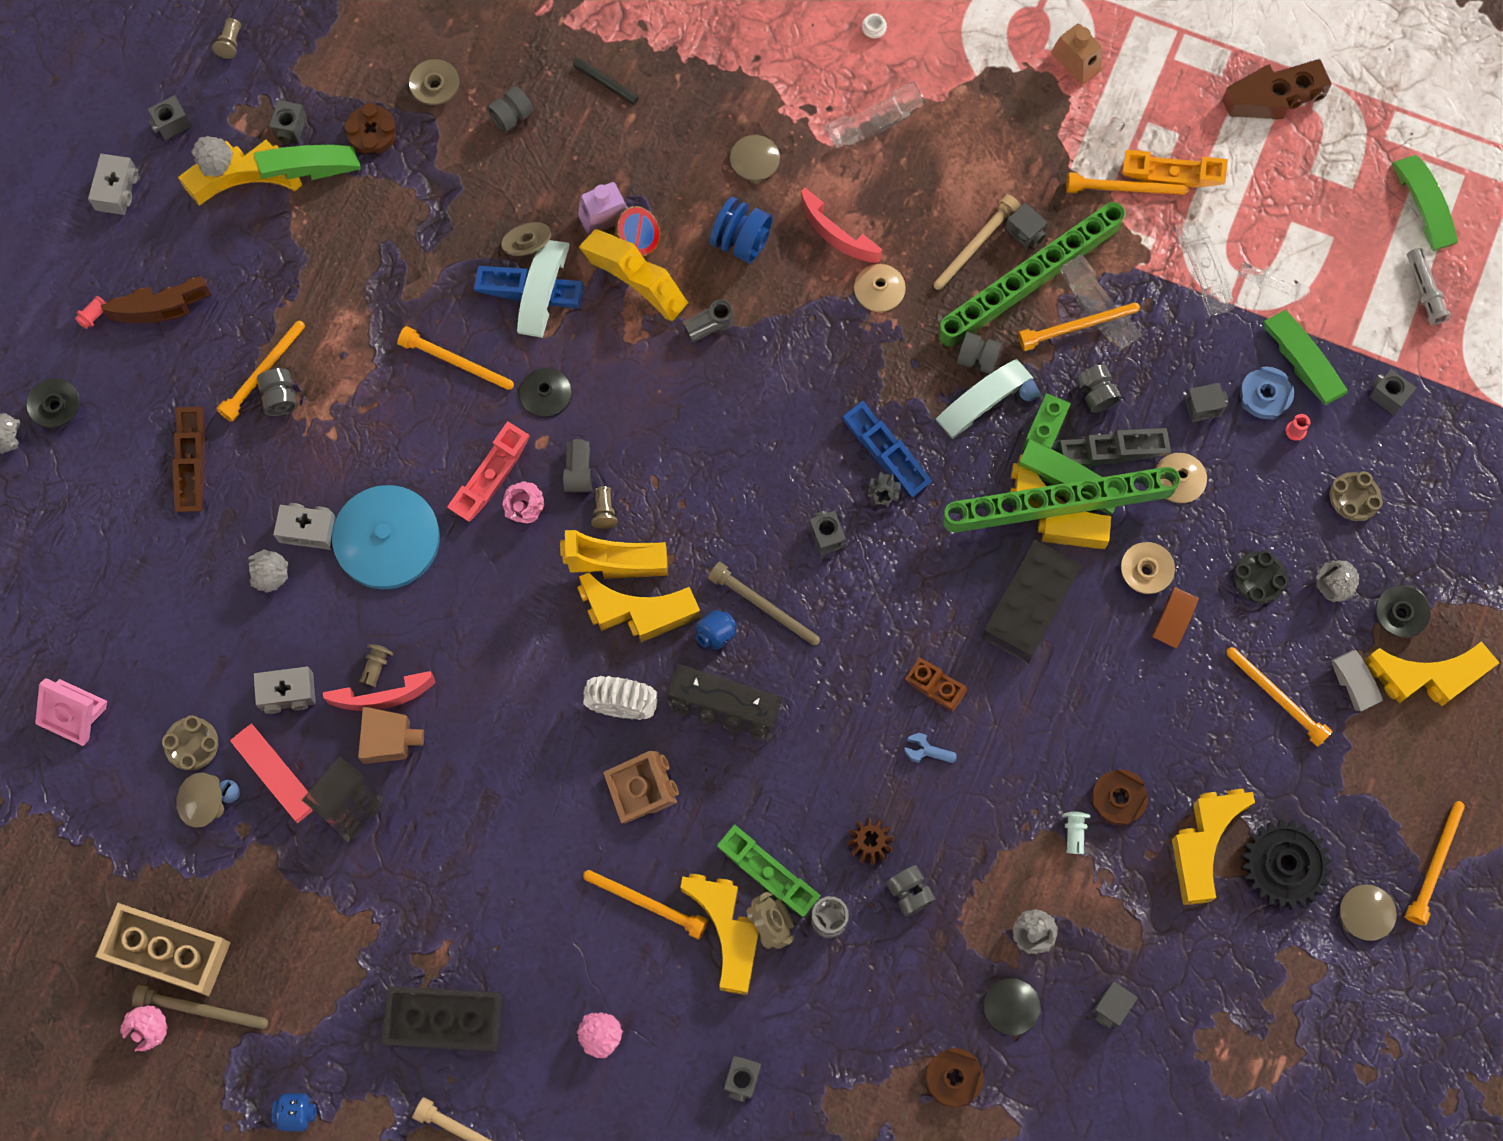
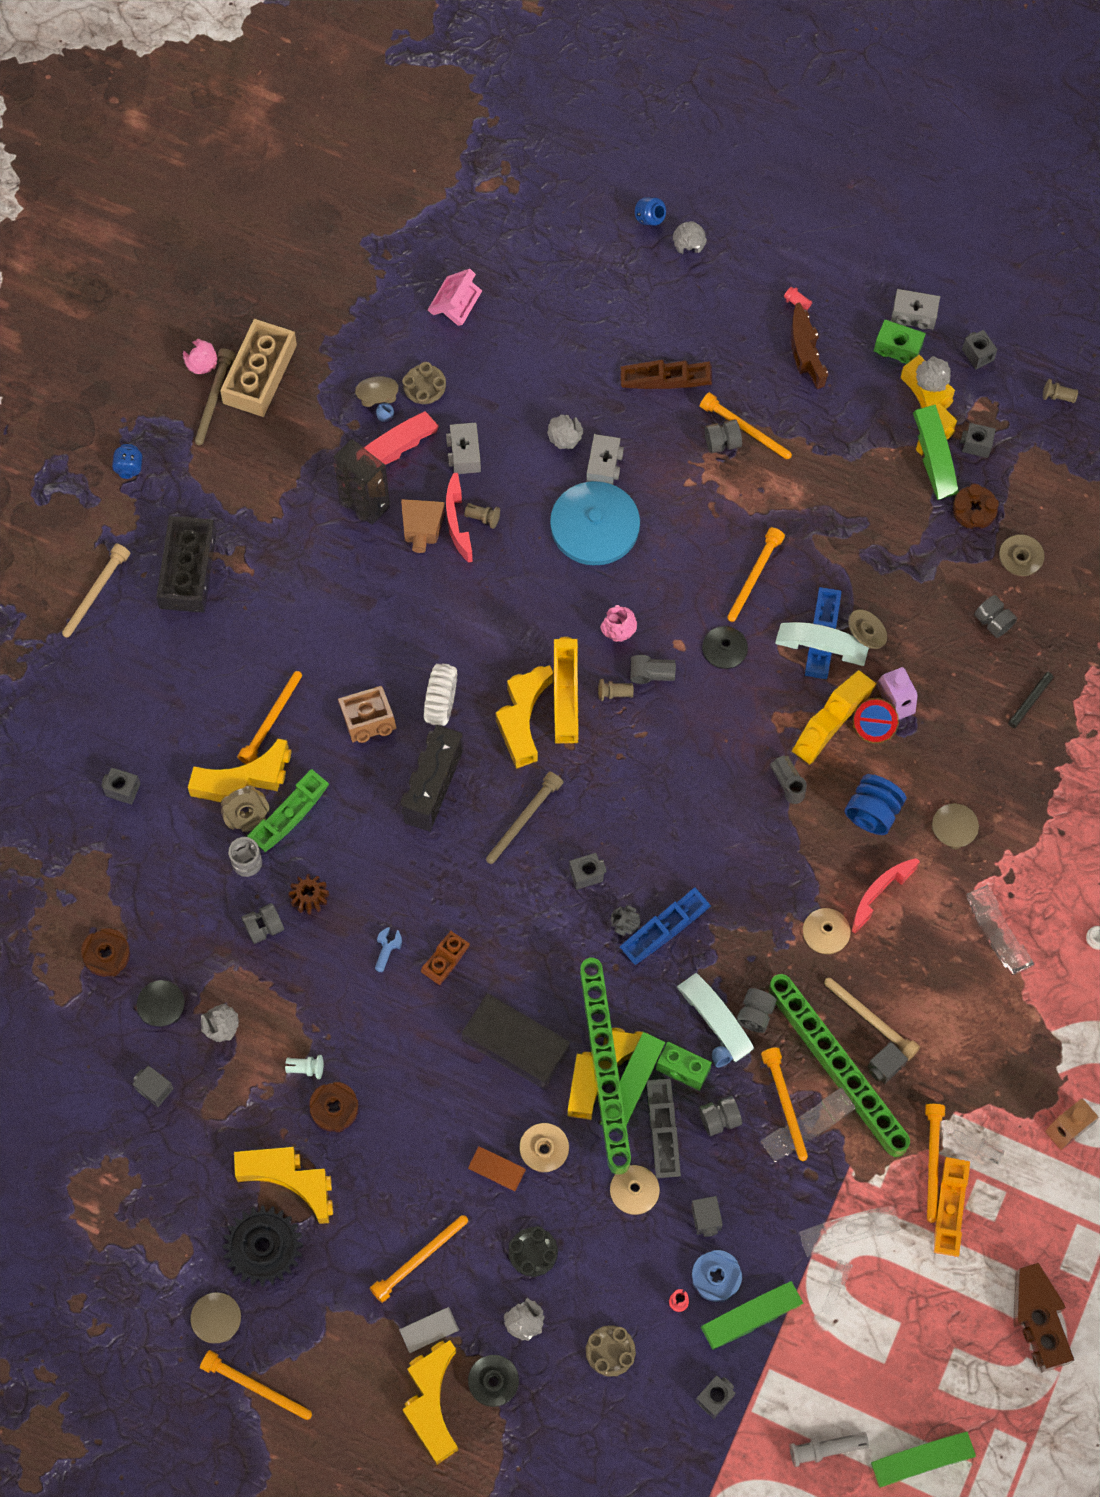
camera: 90 degrees right, 5 degrees down
pearl dark grey dish [26,378,80,428] -> none
coral slope [447,421,530,522] -> none
bright pink piece [577,1012,623,1058] -> none
blue head [696,610,736,650] -> none
none -> bright green brick [874,320,926,364]

